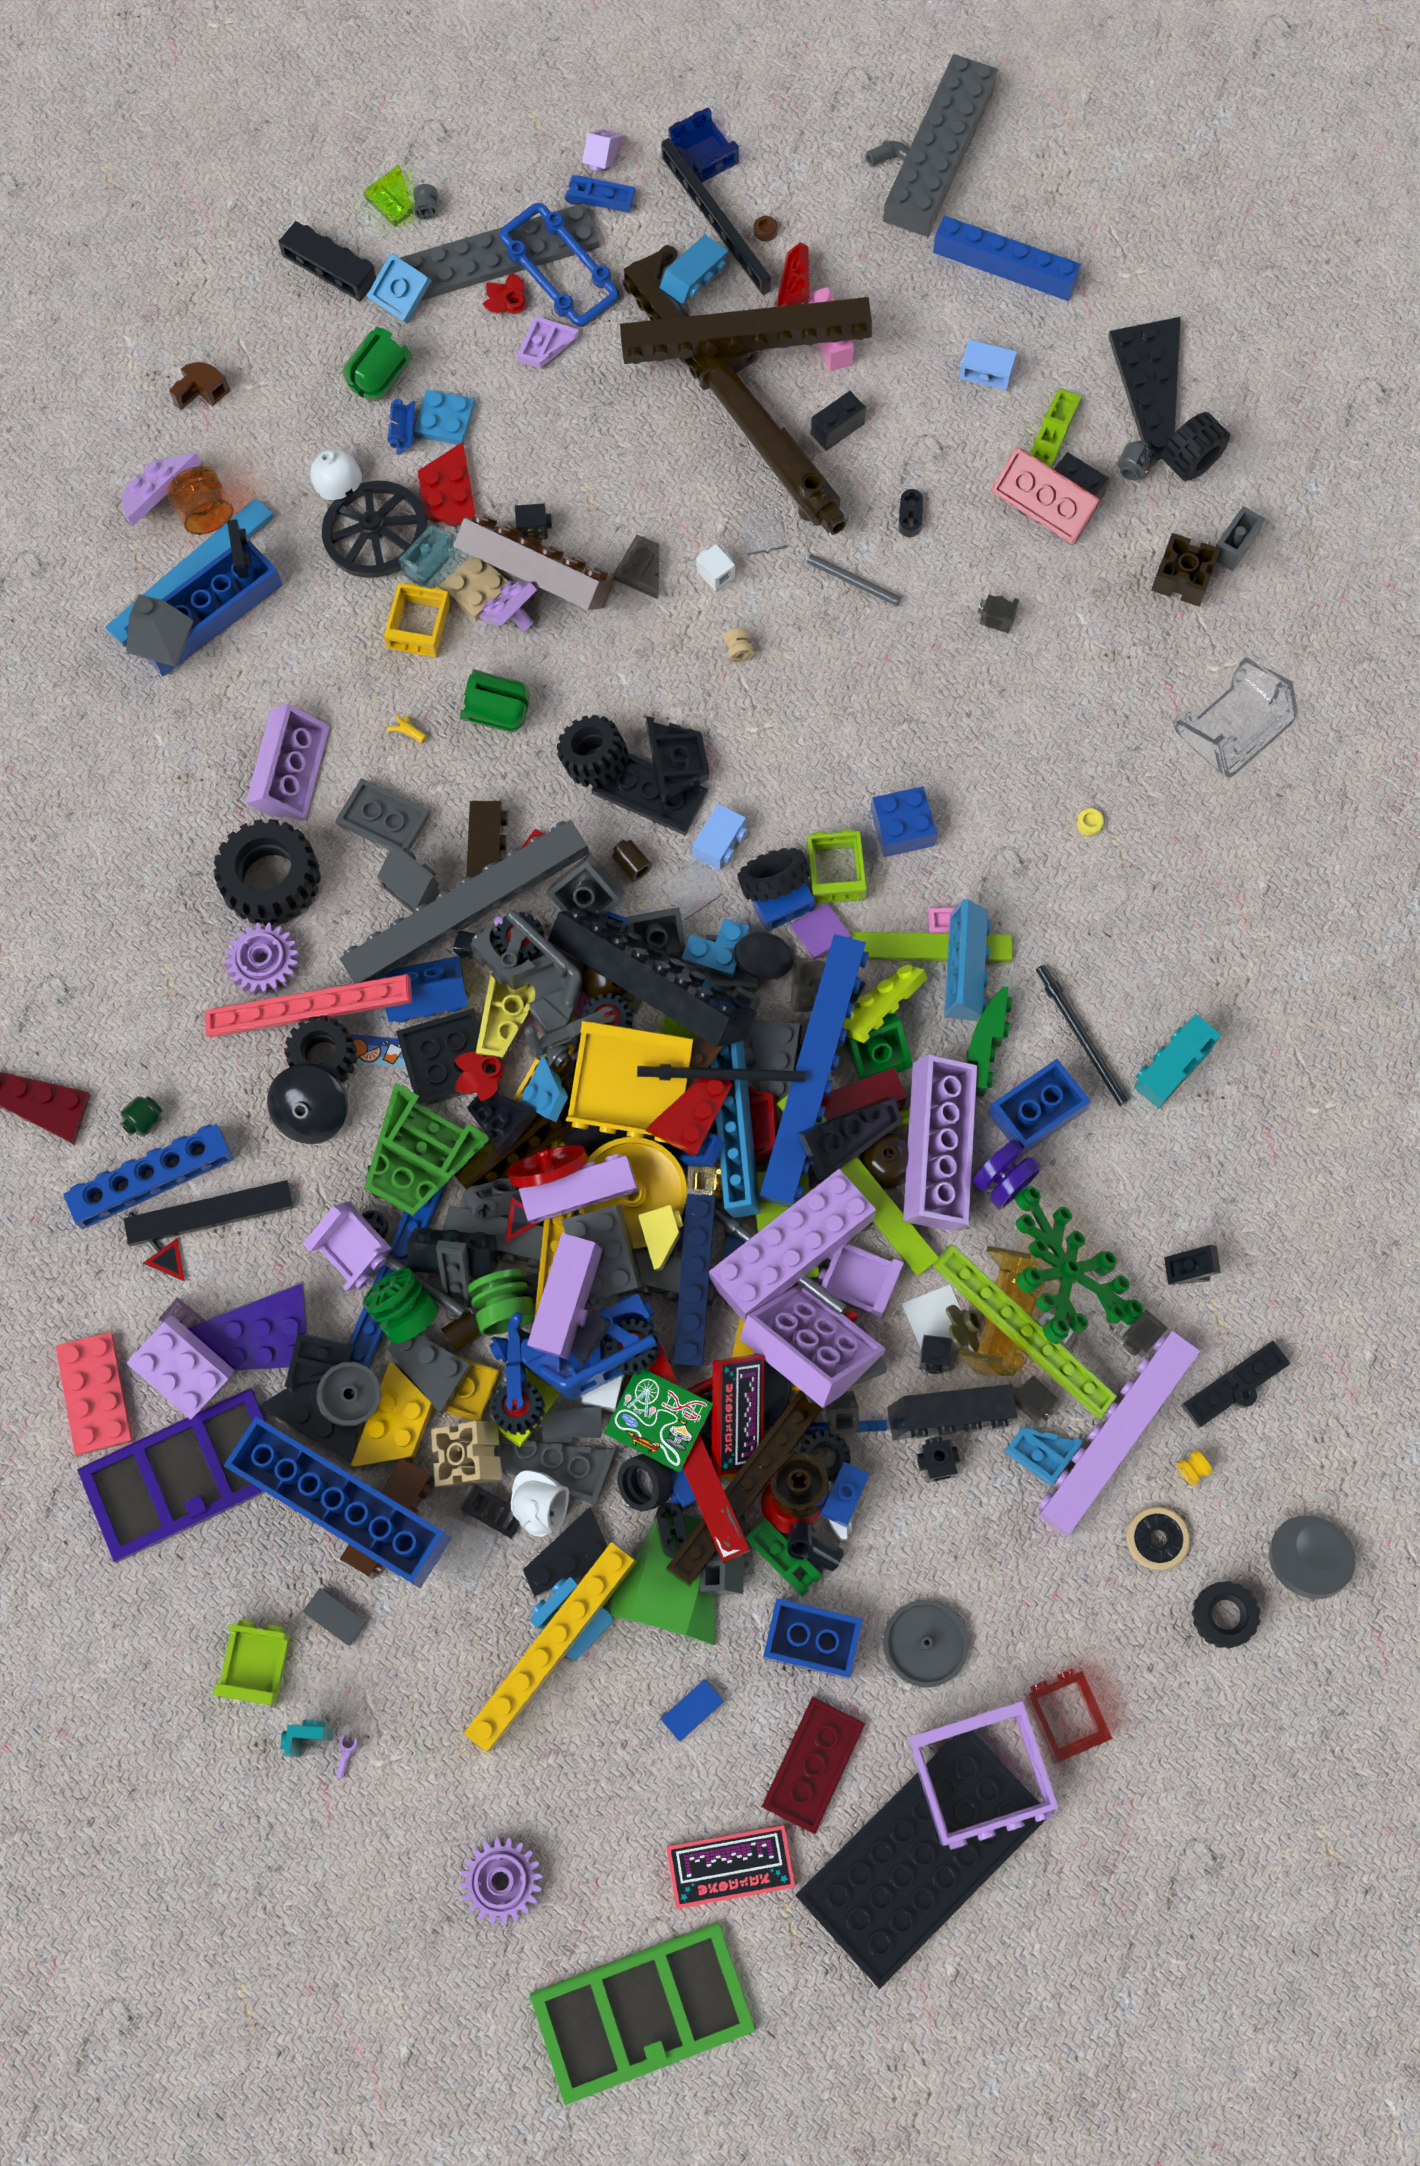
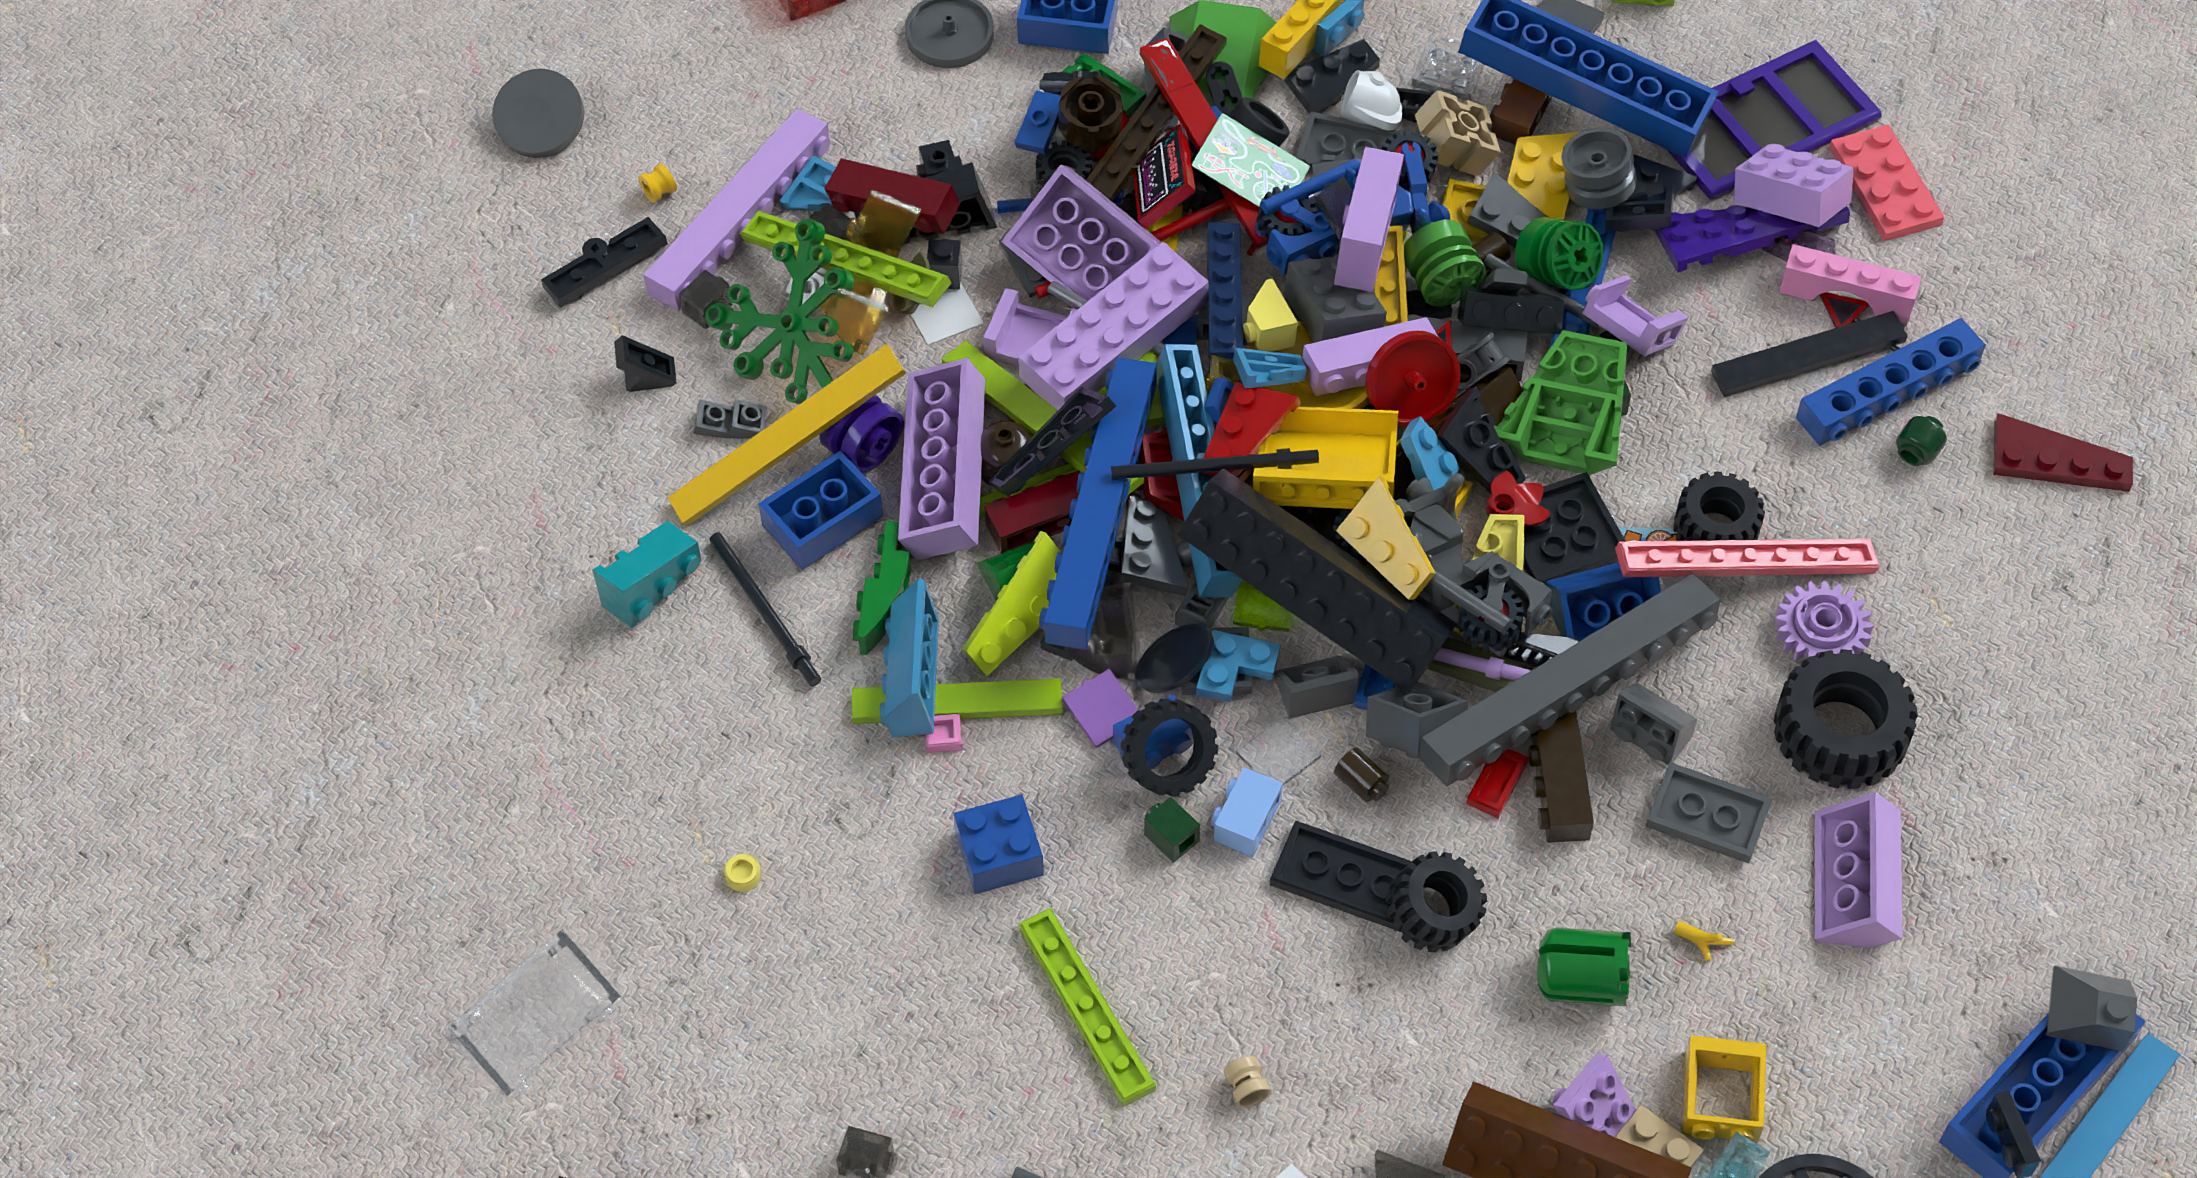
camera: 175 degrees right, 15 degrees down
black dish [267,1064,348,1144] -> none
black wing [645,717,710,802] -> none
lime window [806,829,866,904] -> none
wheel [1126,1507,1190,1571] -> none
black tyre [1192,1581,1261,1649] -> none
none -> yellow tile [667,344,906,526]
none -> dark grey slope [694,399,767,439]
none -> dark red brick [824,158,960,234]
none -> lime tile [1018,908,1156,1107]
none -> dark green brick [1144,797,1200,863]
none -> dark azure wing [1233,348,1307,388]
none -> yellow wing [1336,477,1436,600]
none -> bright pink arch [1779,244,1921,325]

